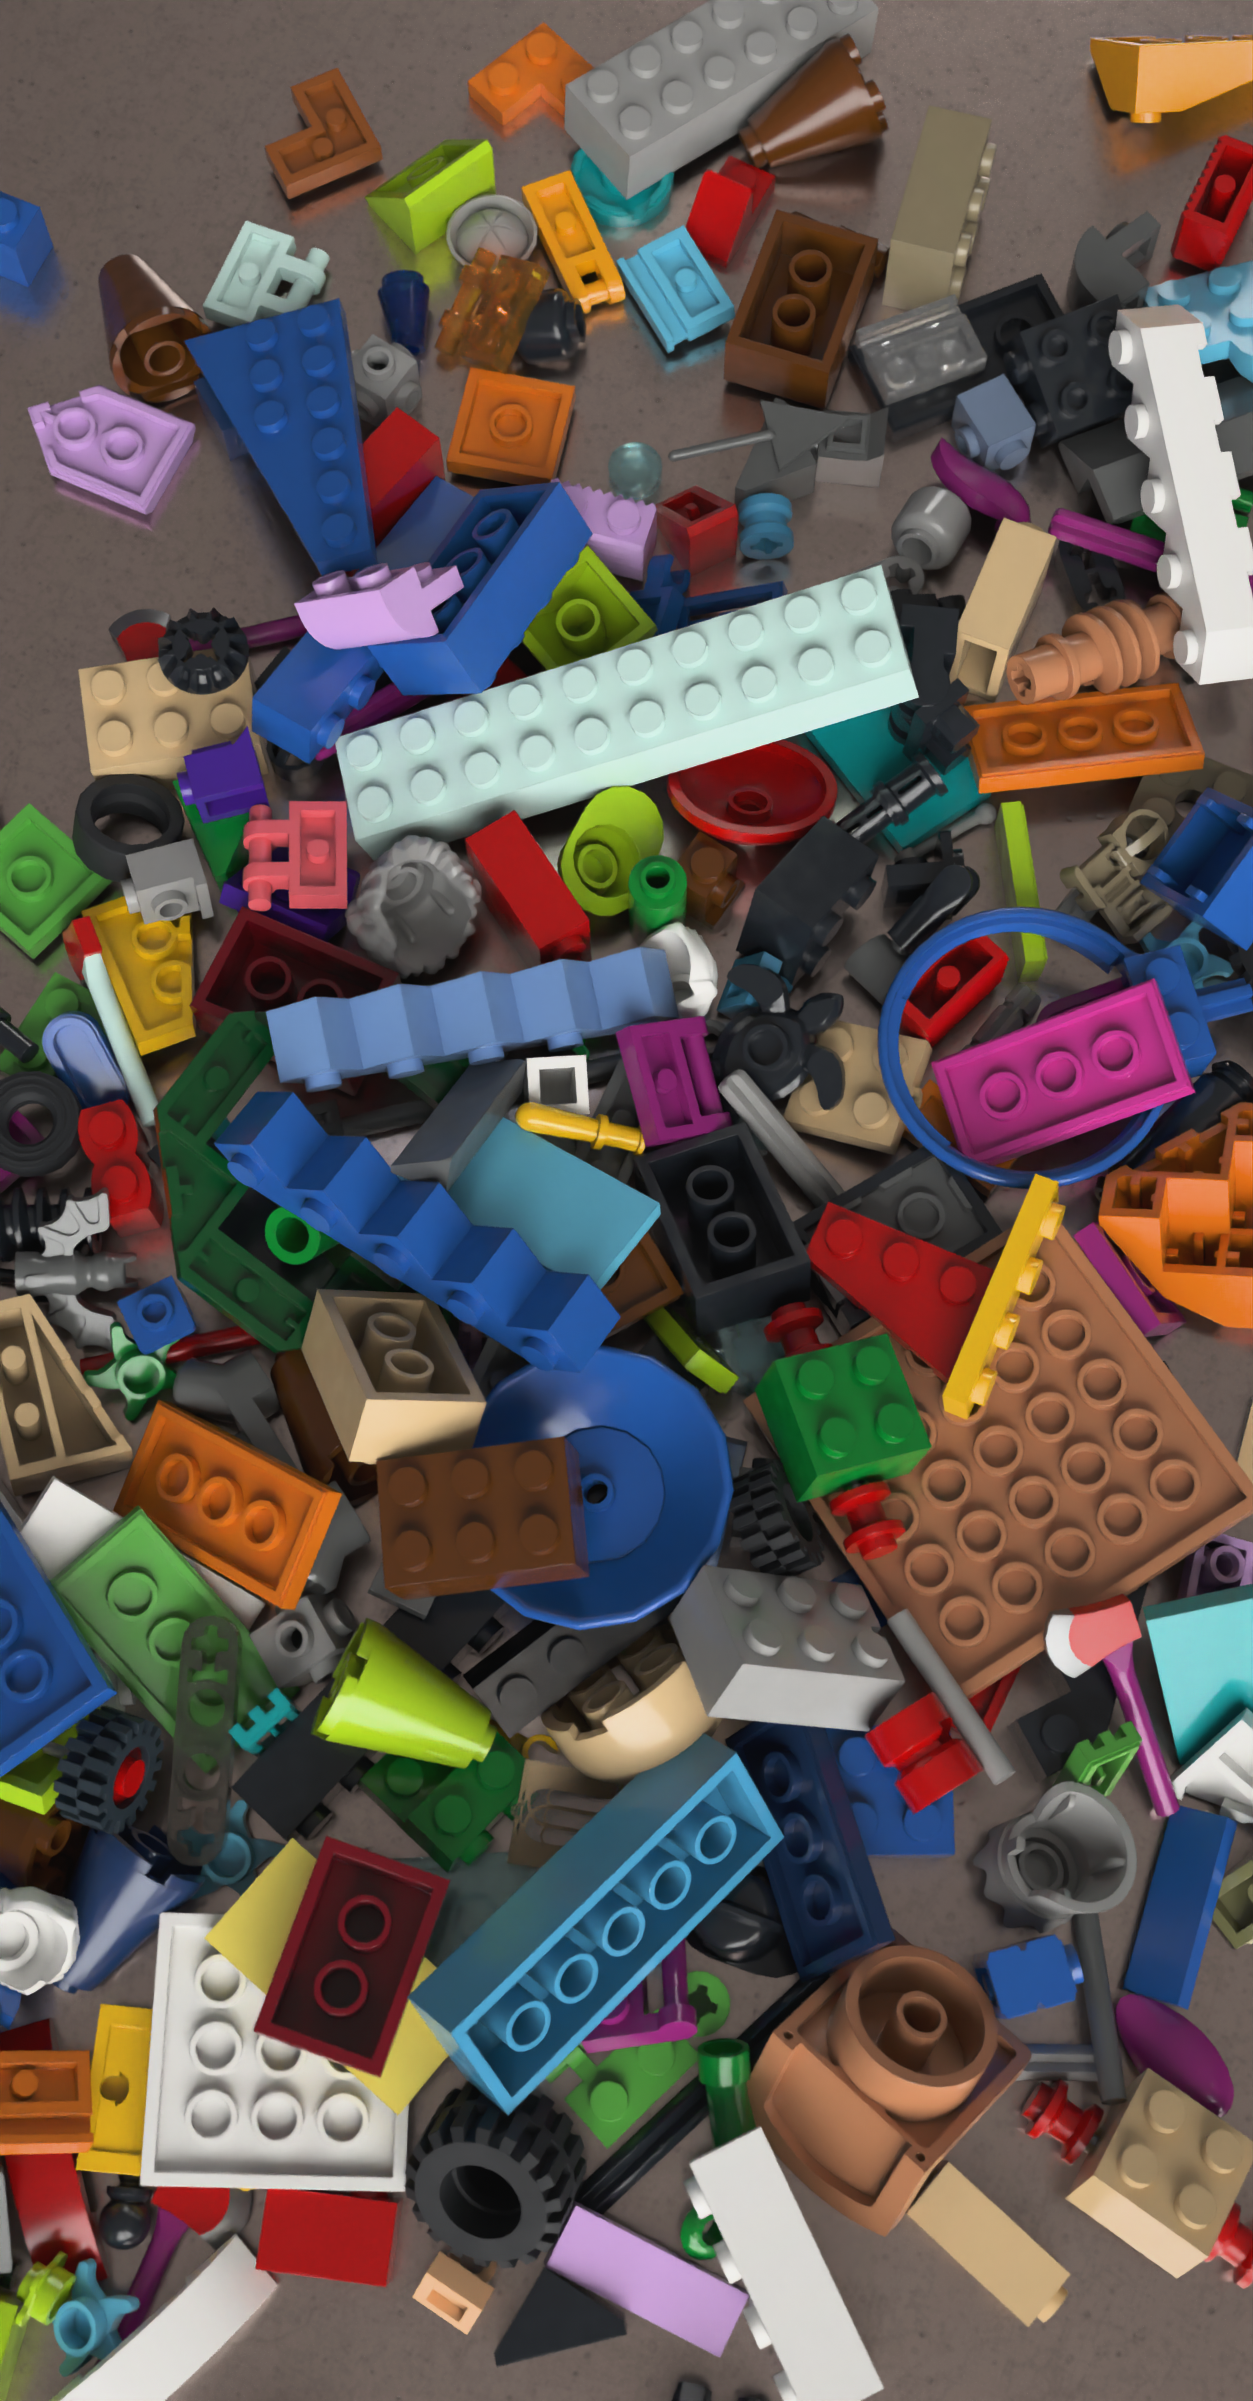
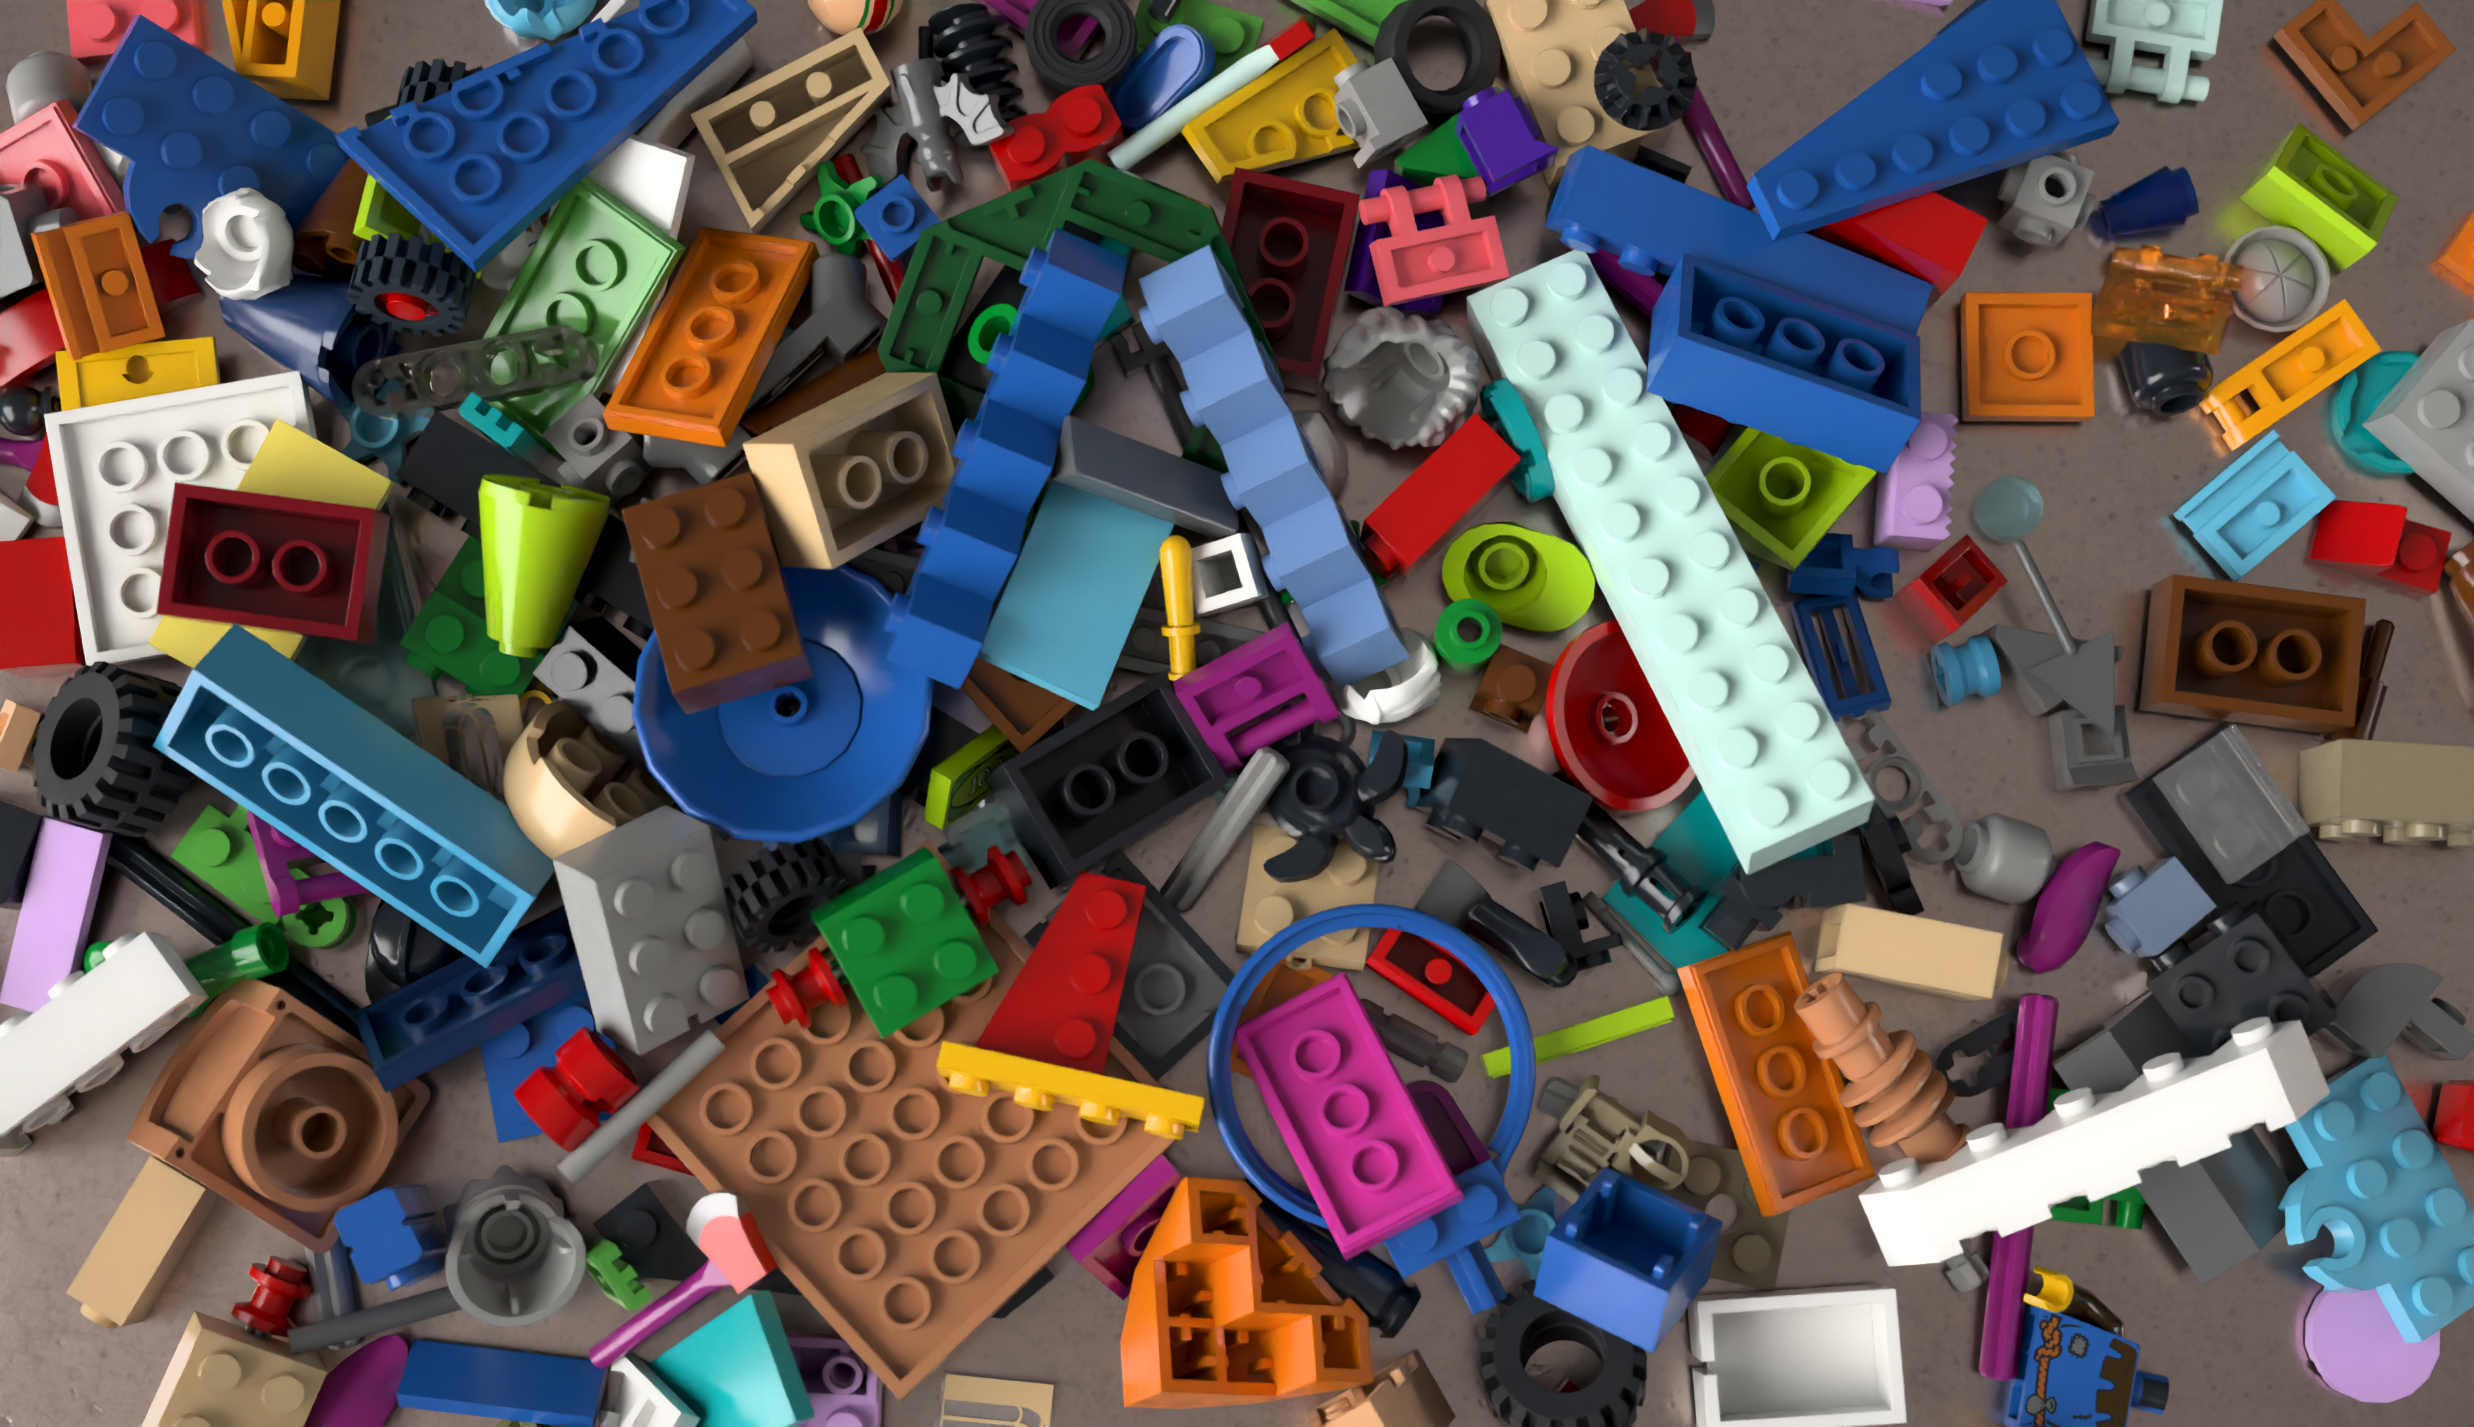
camera: 75 degrees right, 10 degrees up
lavender brick [294,562,464,650] -> none
none -> teal tile [1479,377,1555,503]

